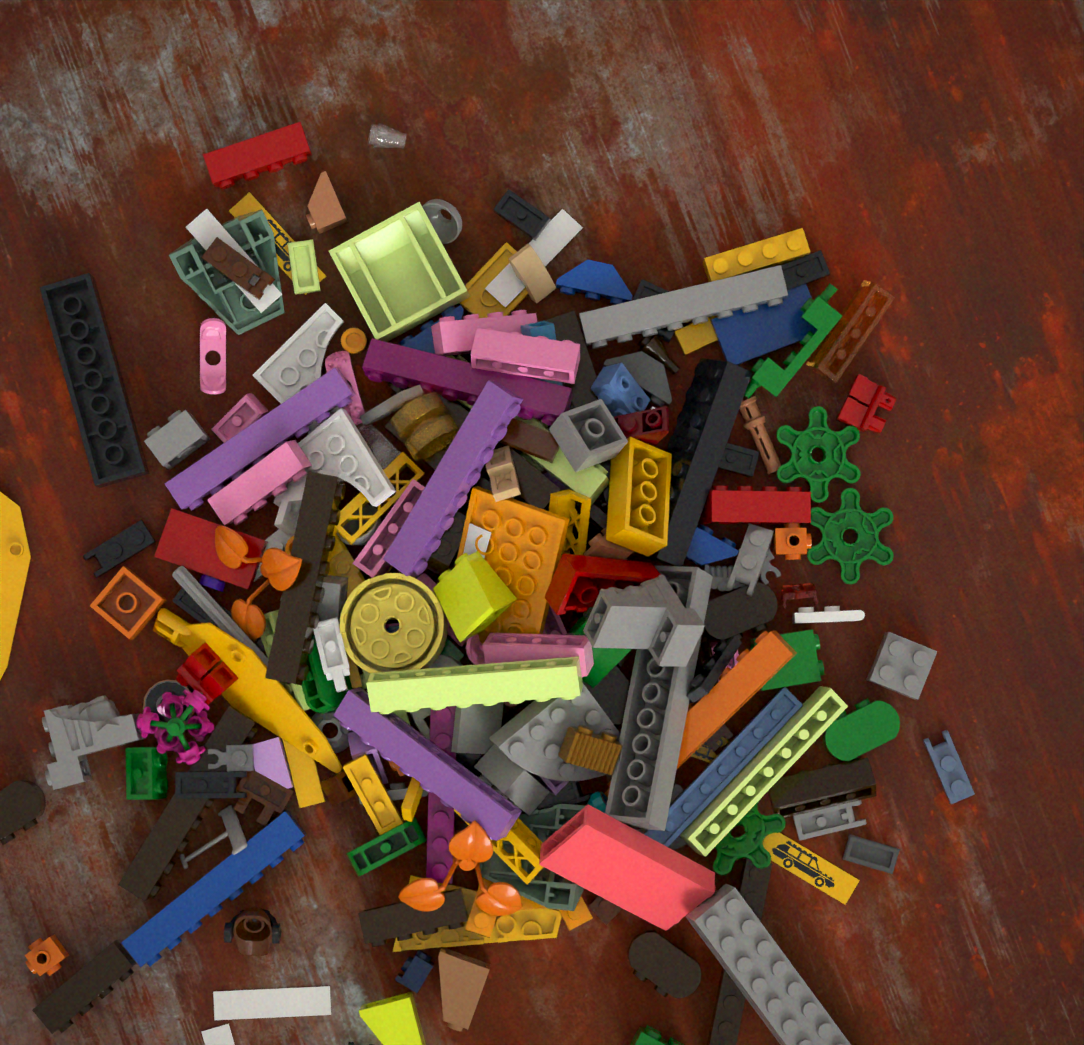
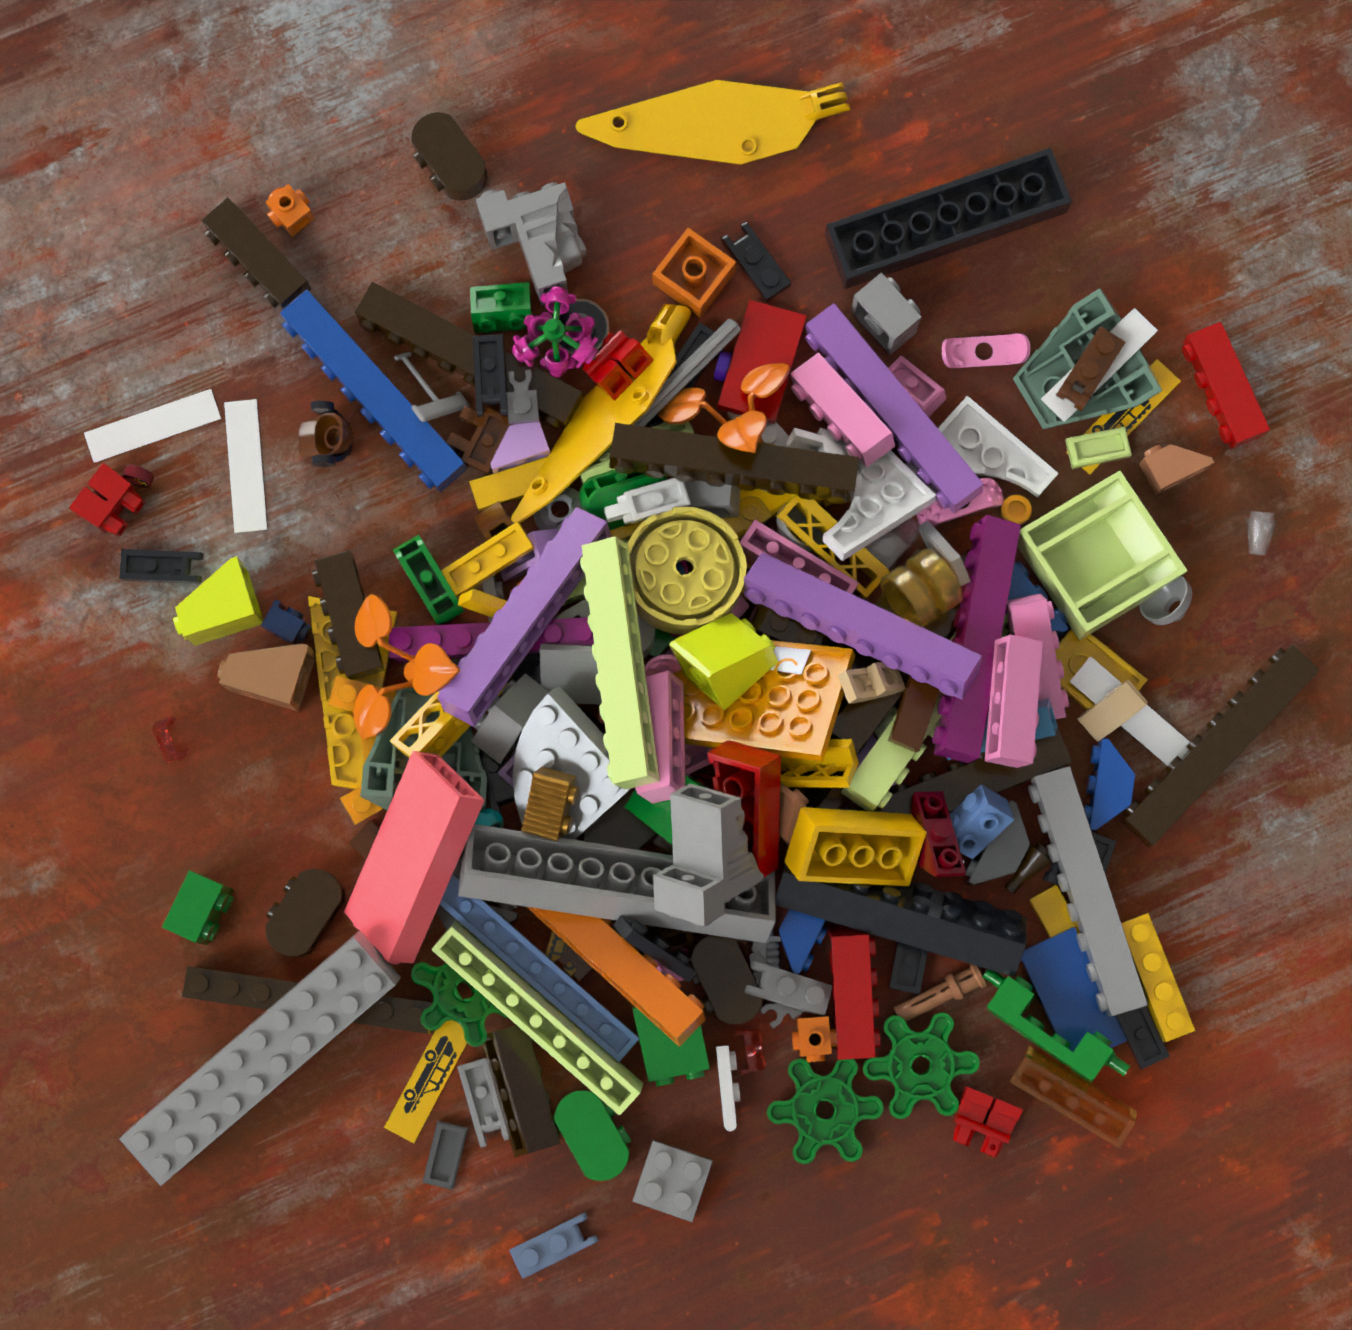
camera: 90 degrees right, 5 degrees down
black plate [493,189,550,241] -> none
light grey brick [549,399,628,472] -> none
none -> dark brown brick [1121,645,1319,847]

